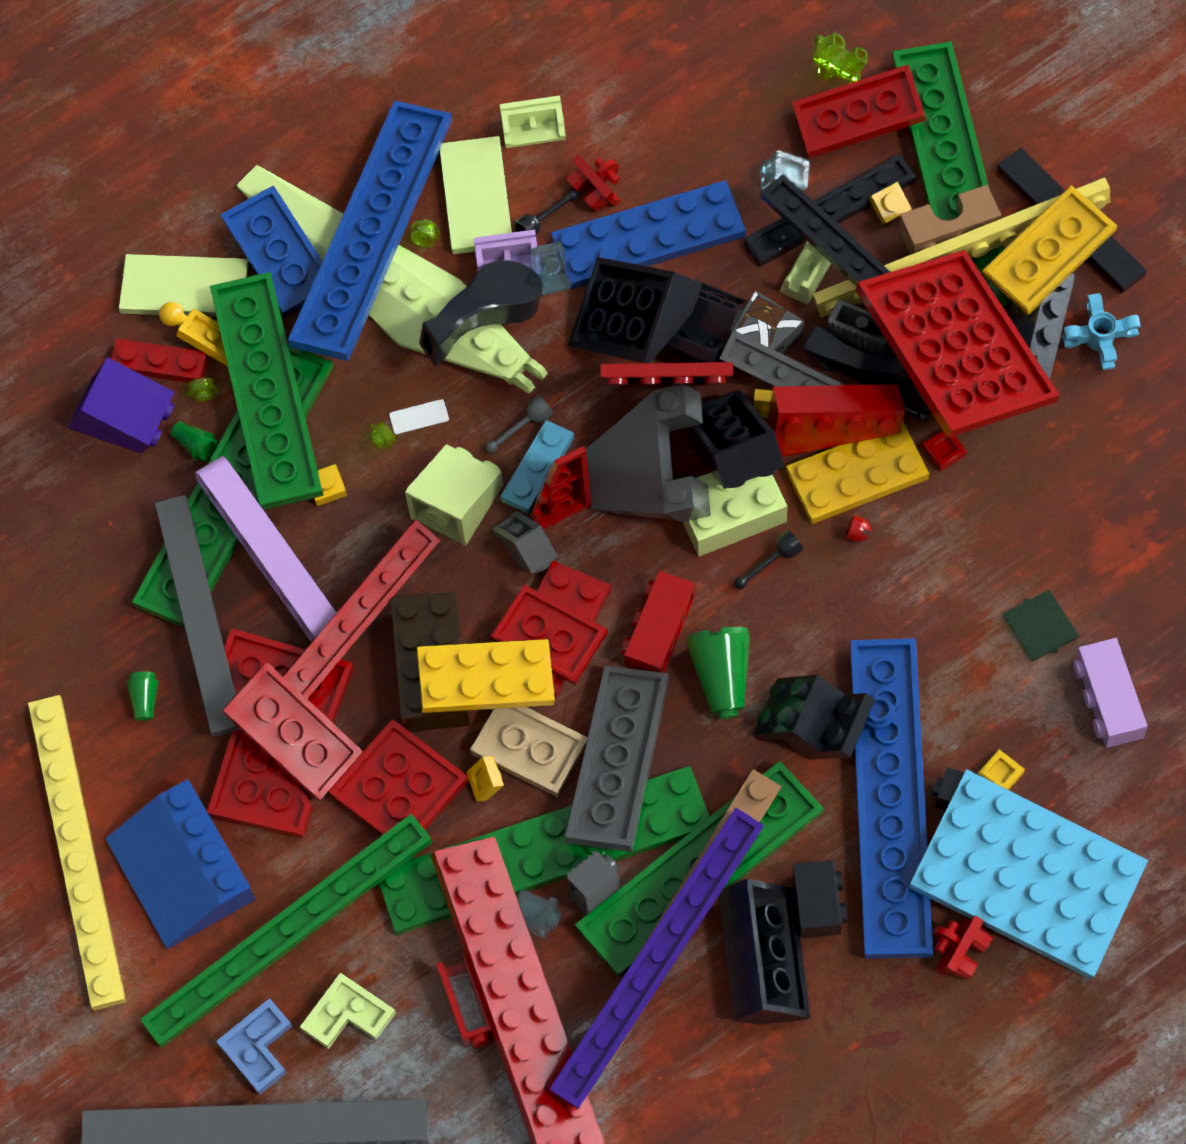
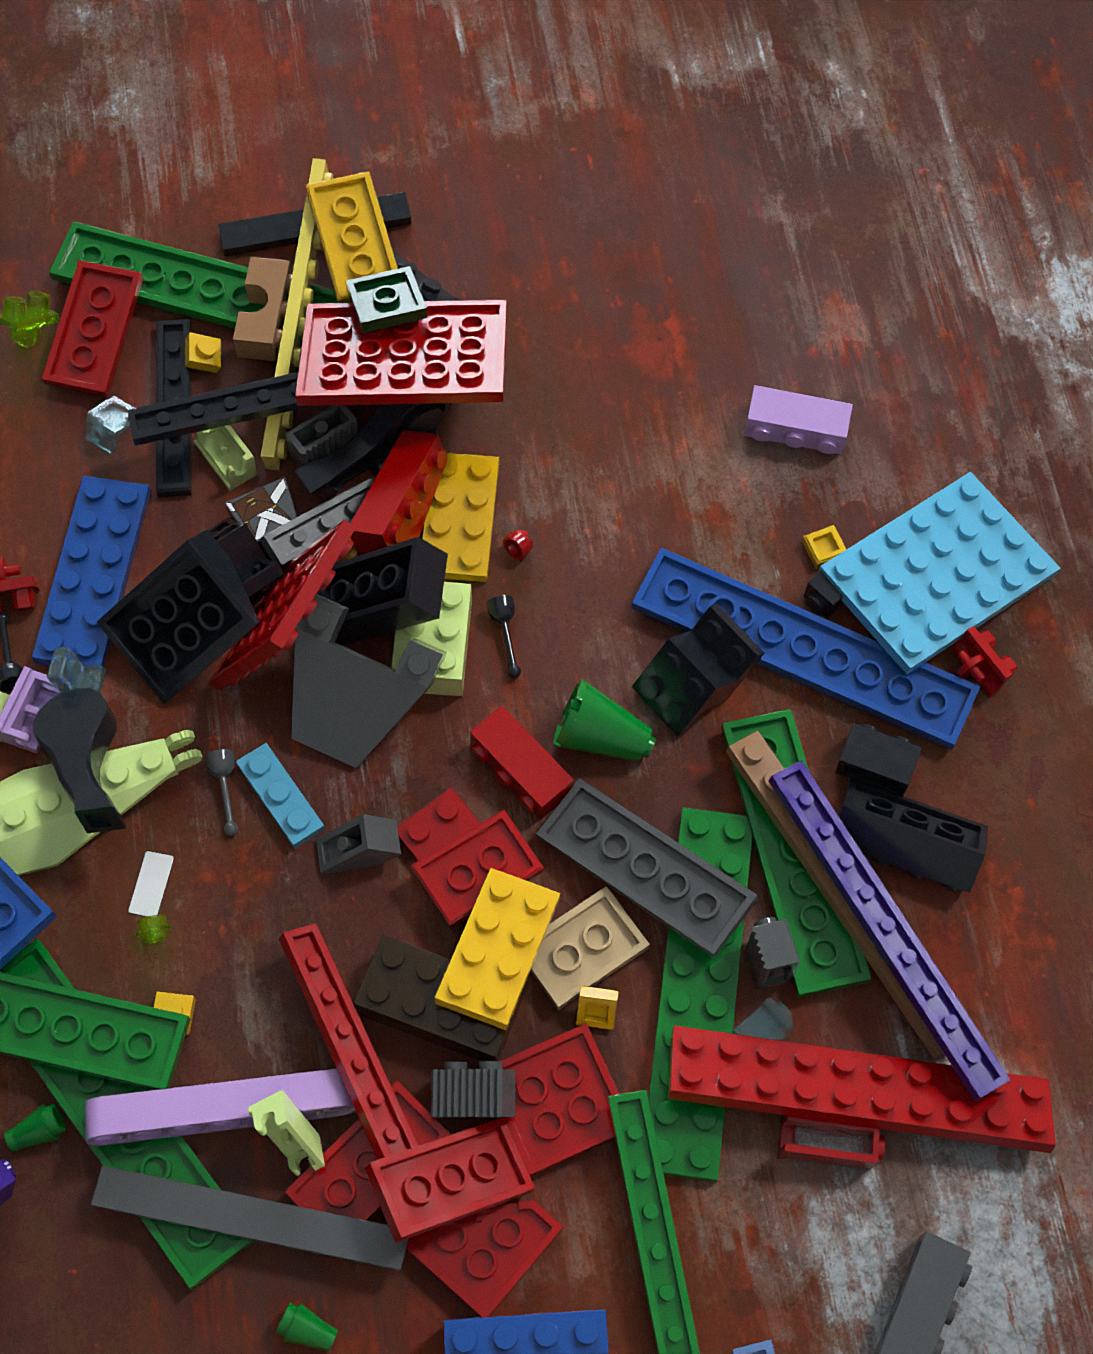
camera: 70 degrees left, 0 degrees up
yellowish green plate [300,973,396,1049] -> none
yellowish green slope [405,444,504,546] -> none
red wedge [531,446,591,530] -> none
red tile [922,431,967,472] -> none
clear green piece [1003,590,1079,662] -> none
medium azure pin [1062,293,1141,370] -> none
none -> yellowish green hinge [248,1090,325,1176]
none -> plate [345,266,428,333]
none -> dark grey brick [431,1061,516,1117]

